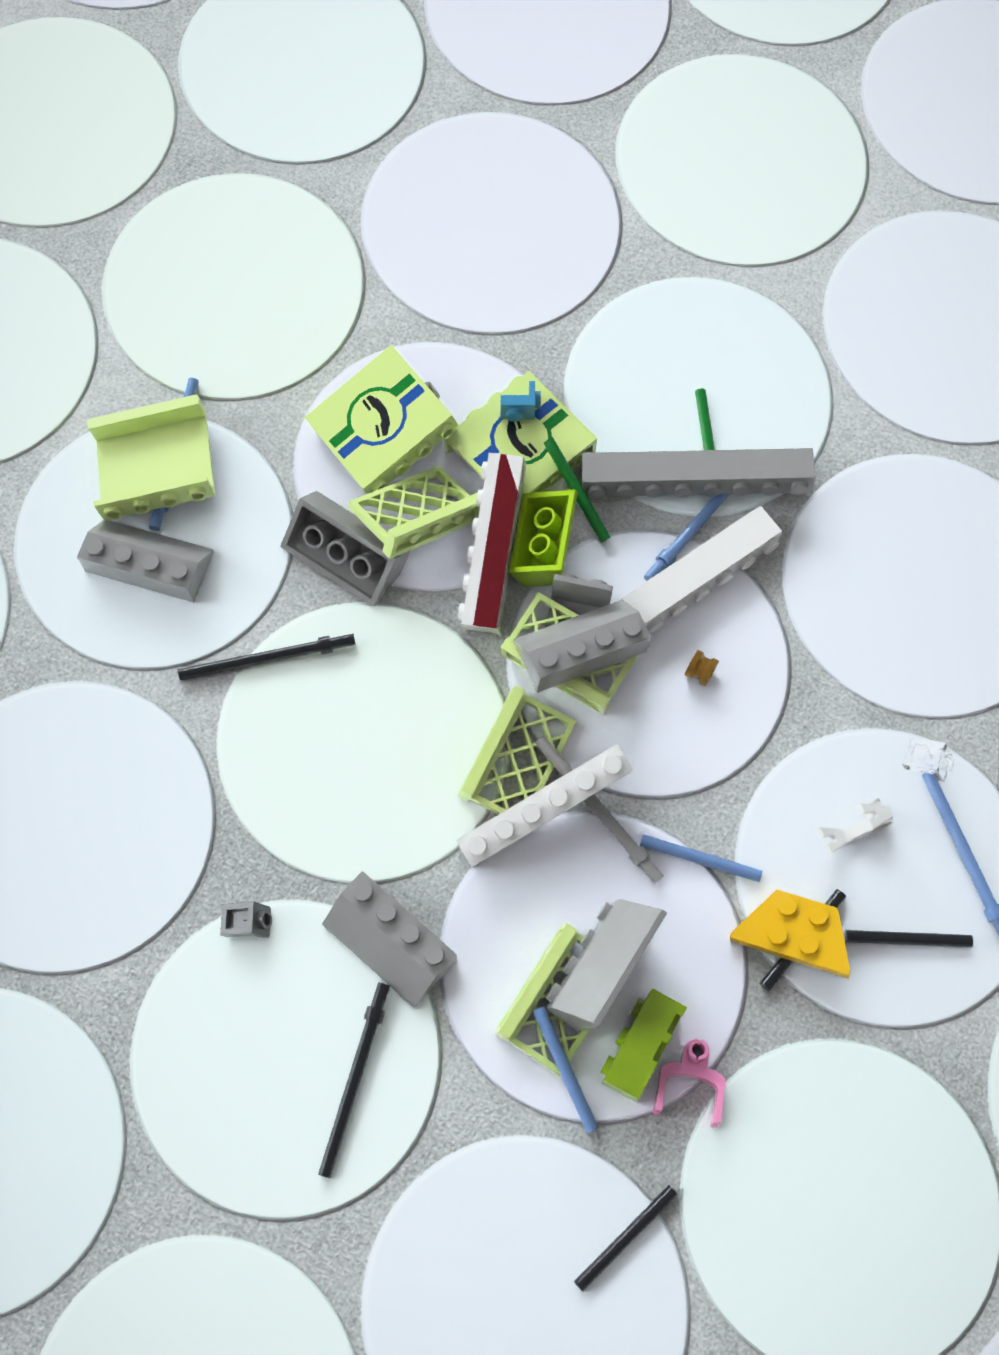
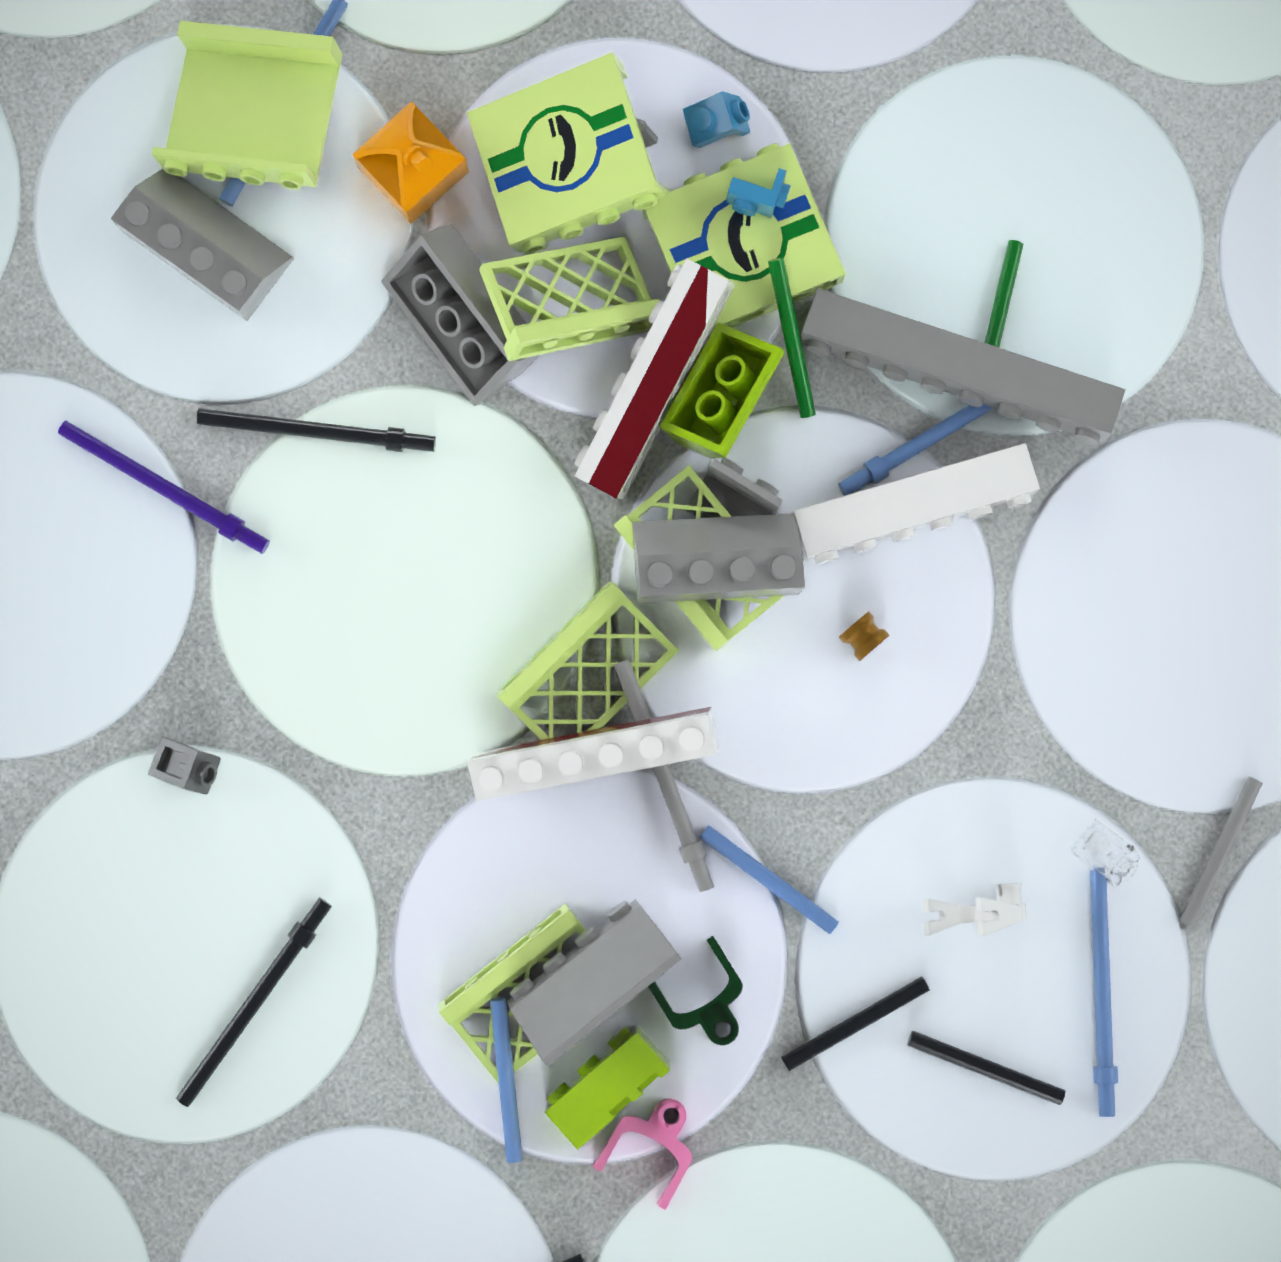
camera: 20 degrees right, 15 degrees up
light grey slope [322,871,457,1008] -> none
yellow wing [730,889,850,979] -> none
none -> dark purple bar [58,420,270,554]
none -> light orange piece [352,101,469,224]
none -> dark green piece [648,936,743,1046]
none -> dark azure bracket [682,91,750,148]

